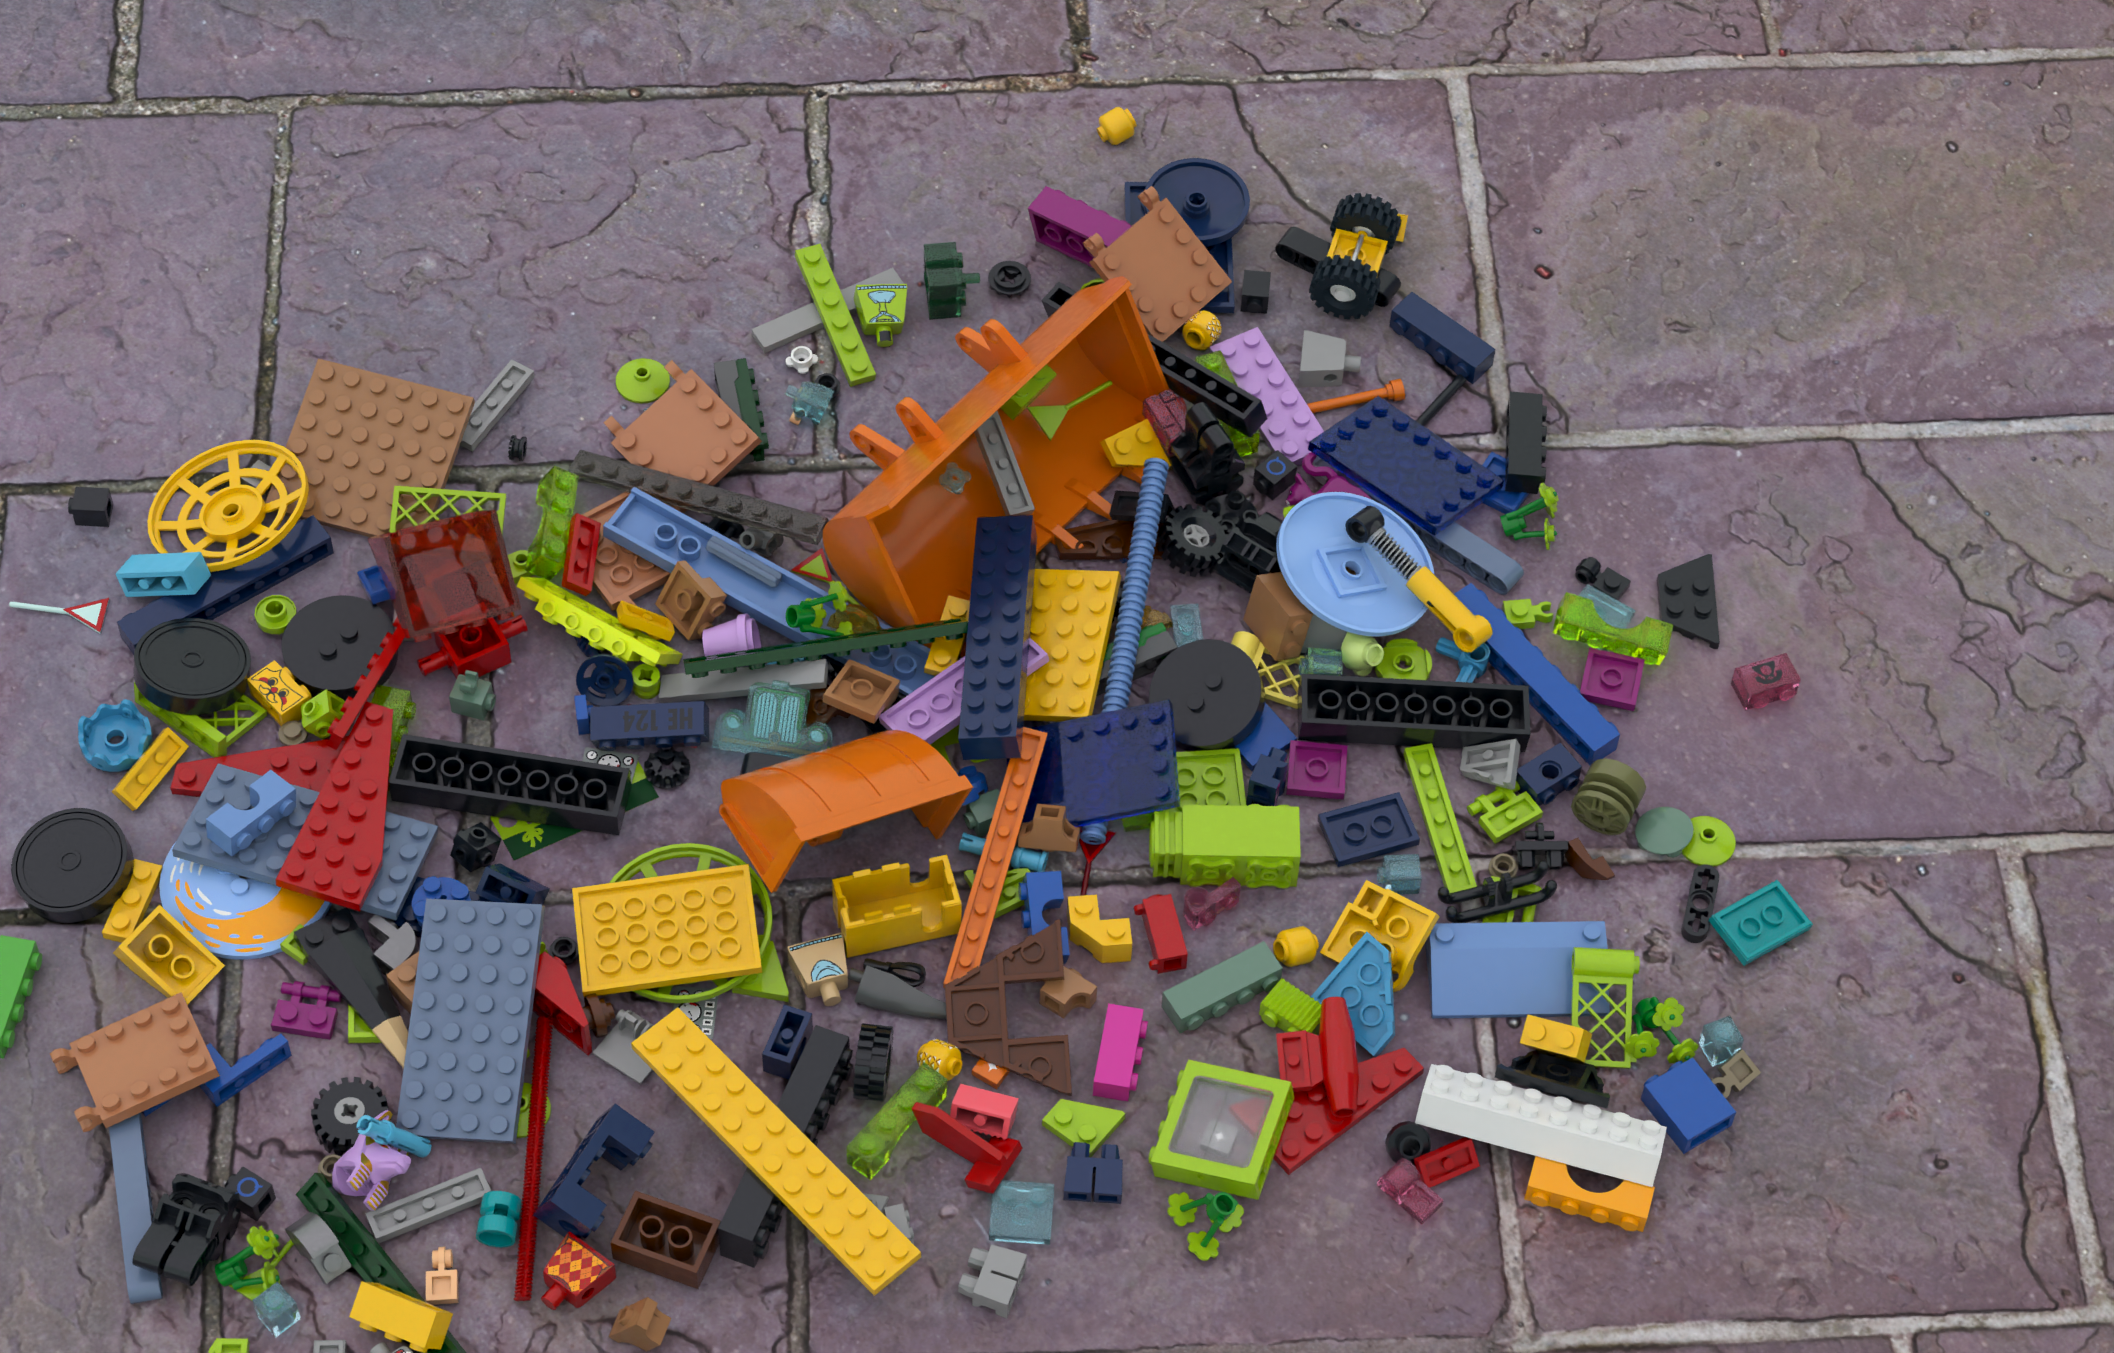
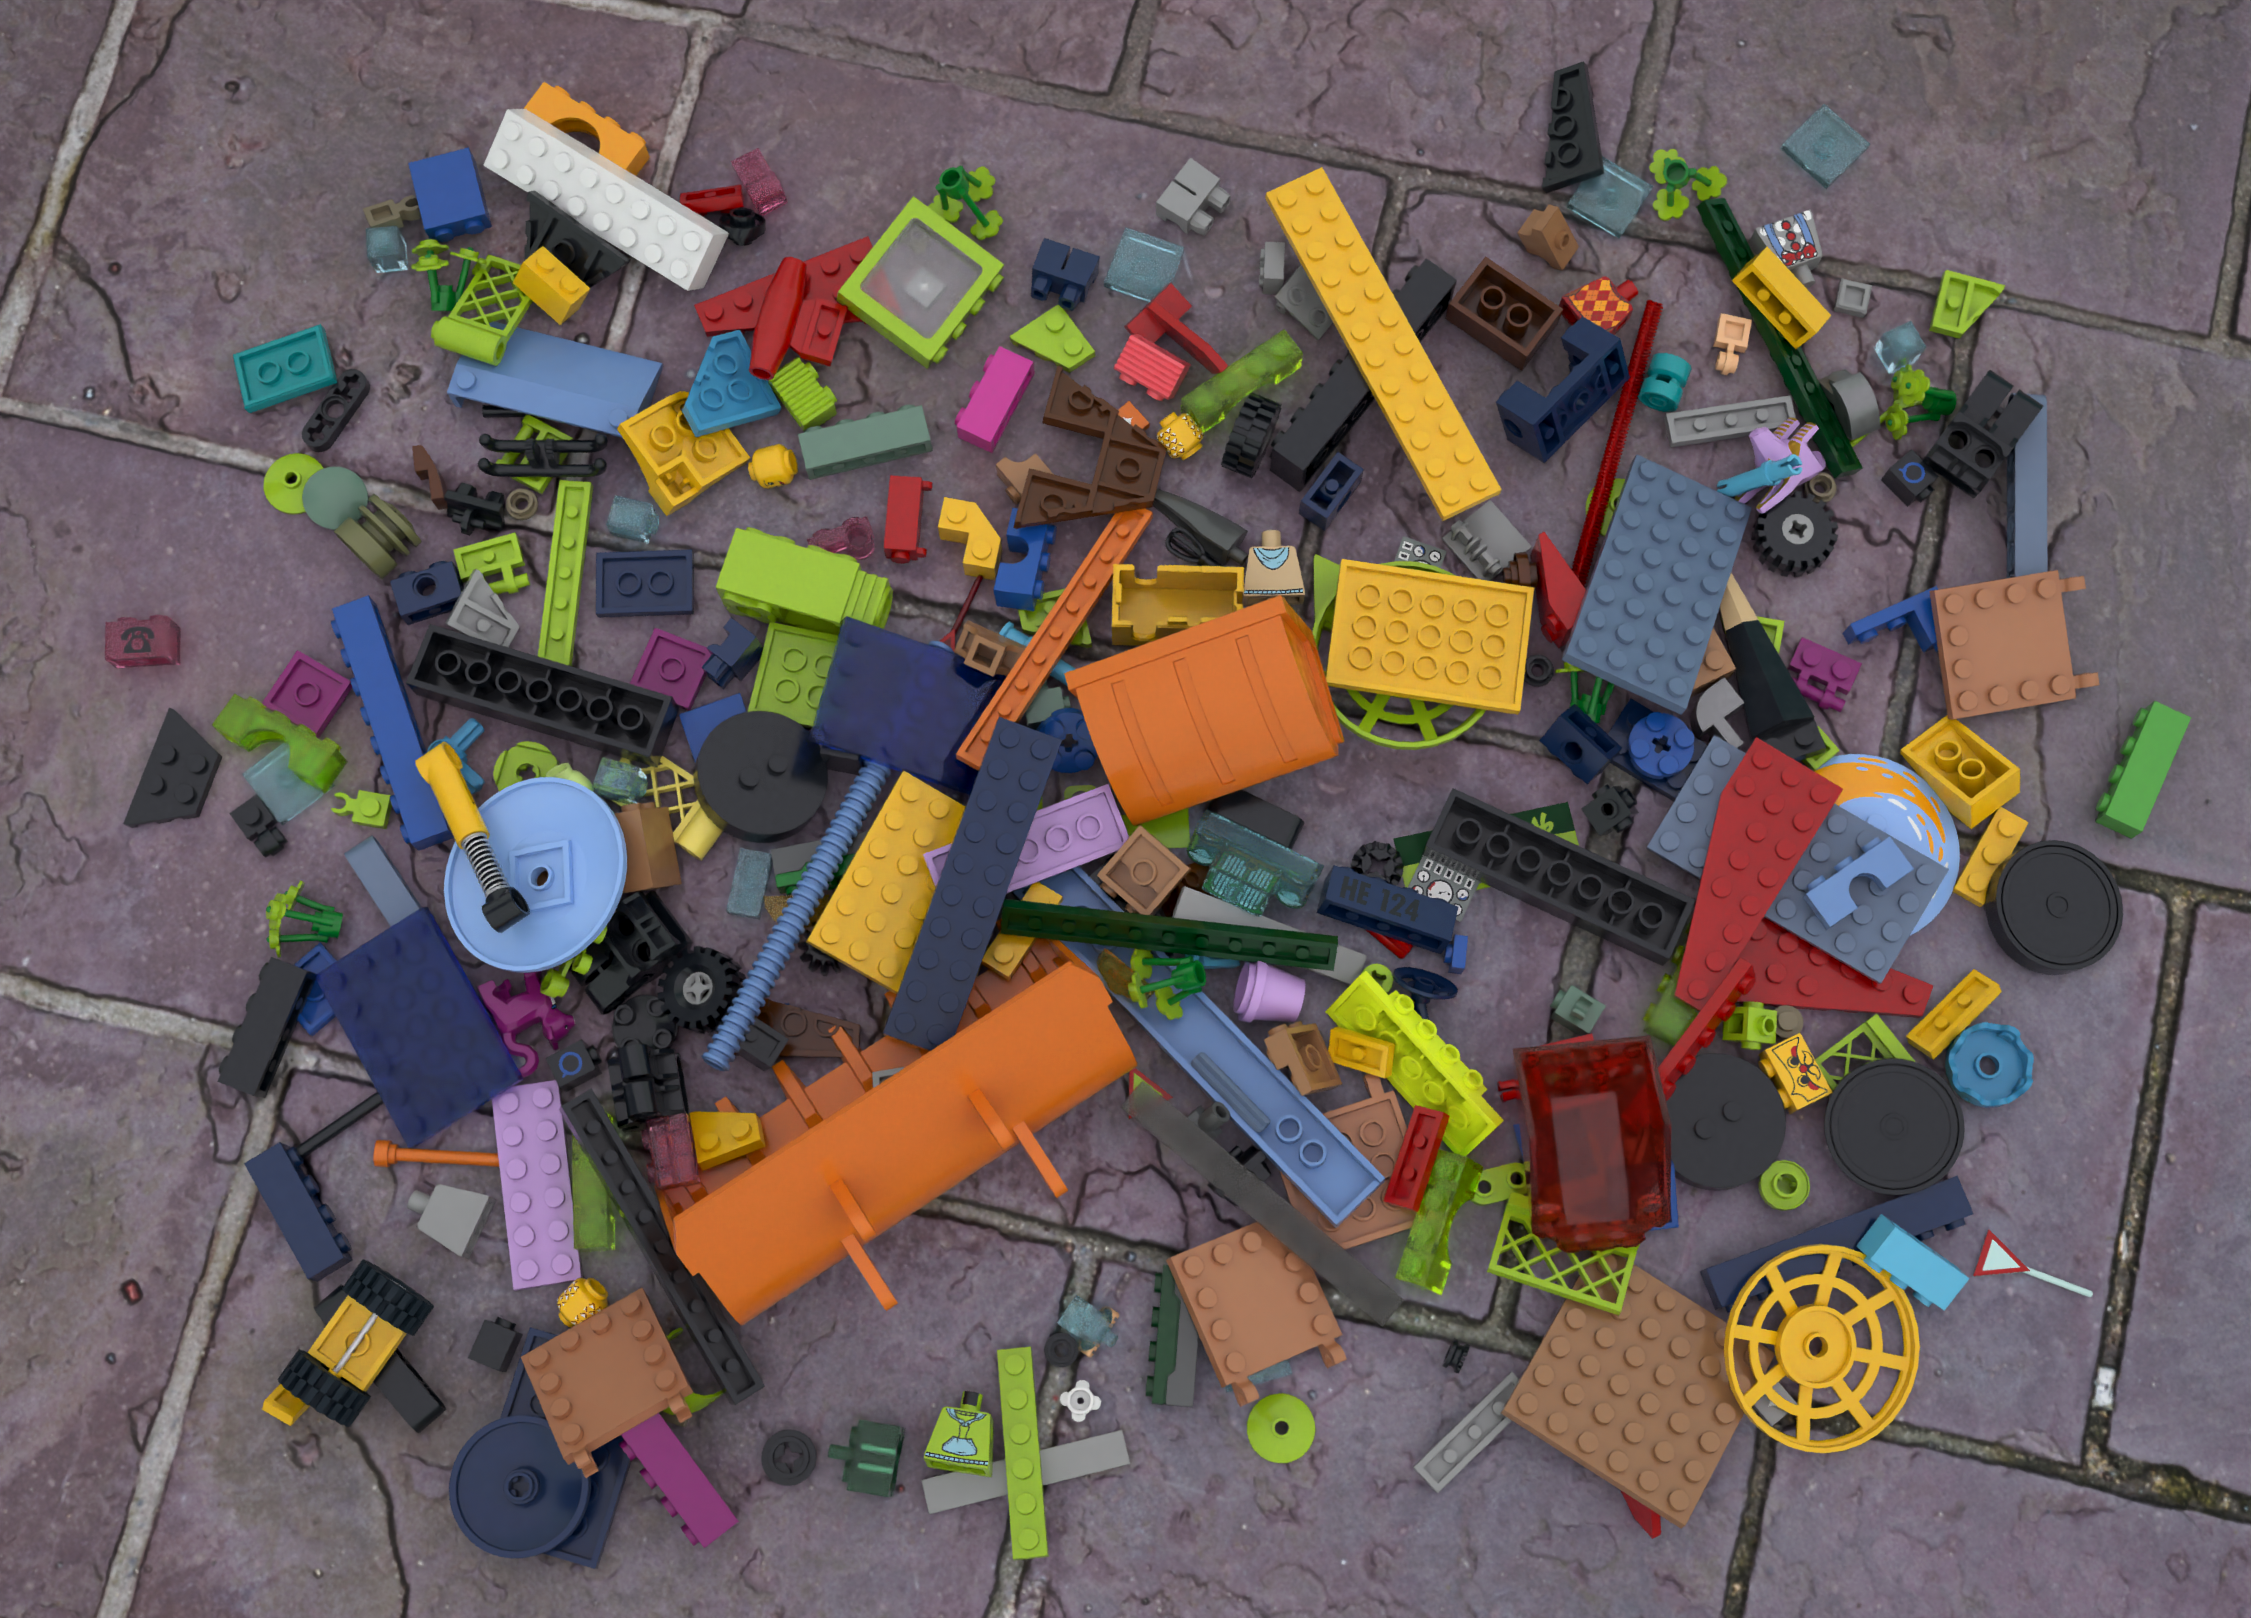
camera: 160 degrees left, 20 degrees up
black brick [68,487,113,527] -> none

